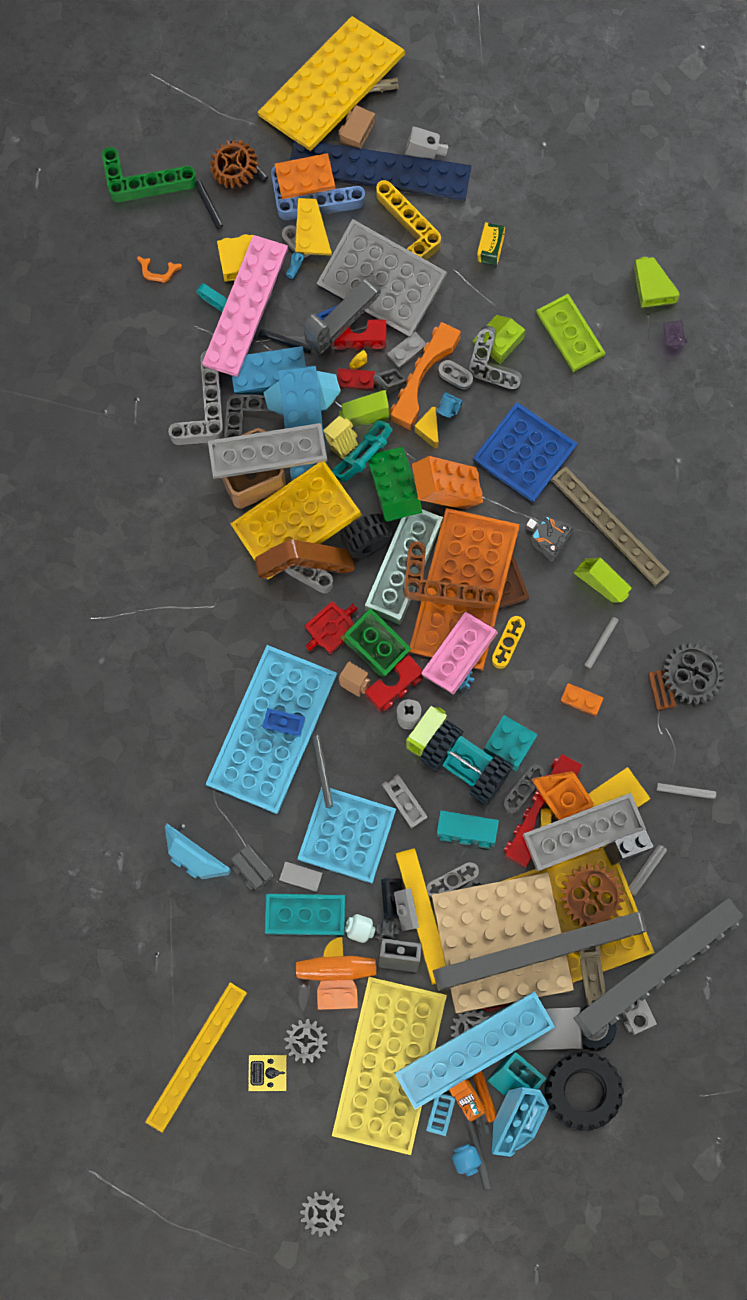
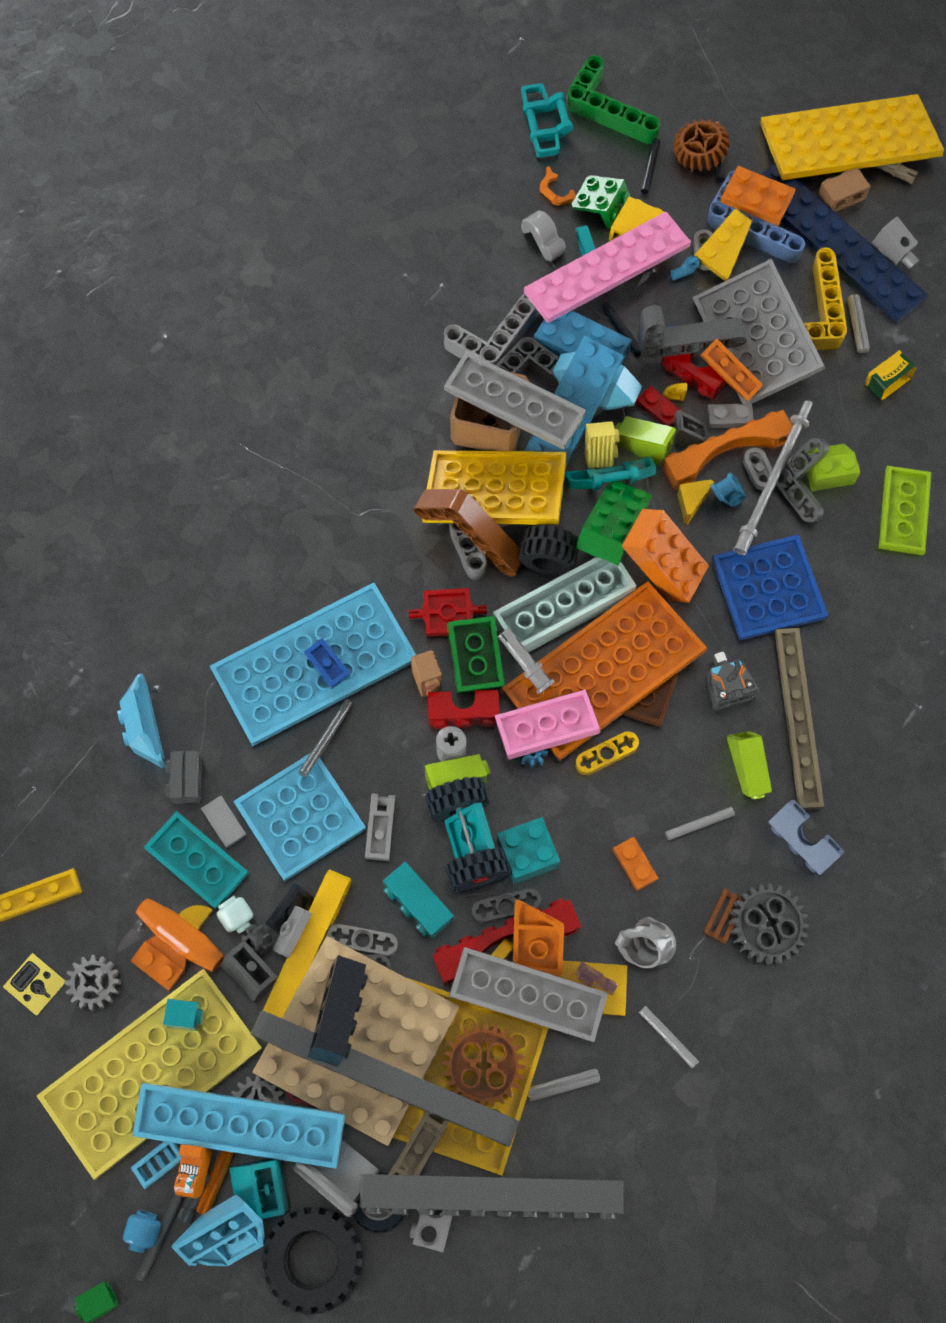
camera: 35 degrees right, 5 degrees down
dark orange beam [403,541,499,609] -> none
brick [604,829,654,866] -> none
none -> green brick [74,1281,120,1323]
none -> teal brick [163,999,204,1031]
none -> light grey axle [294,1162,358,1217]
none -> black brick [308,955,368,1067]
none -> light grey pin [497,627,555,694]
none -> teal bar [521,83,573,158]
none -> light grey animal [521,210,566,262]
none -> green bracket [572,176,631,228]
none -> plate [575,962,618,995]
none -> light grey helmet [615,917,676,968]
none -> orange plate [700,339,763,402]
none -> light grey bar [733,401,813,556]
none -> sand blue arch [769,799,845,875]
none -> light grey axle [847,294,870,353]

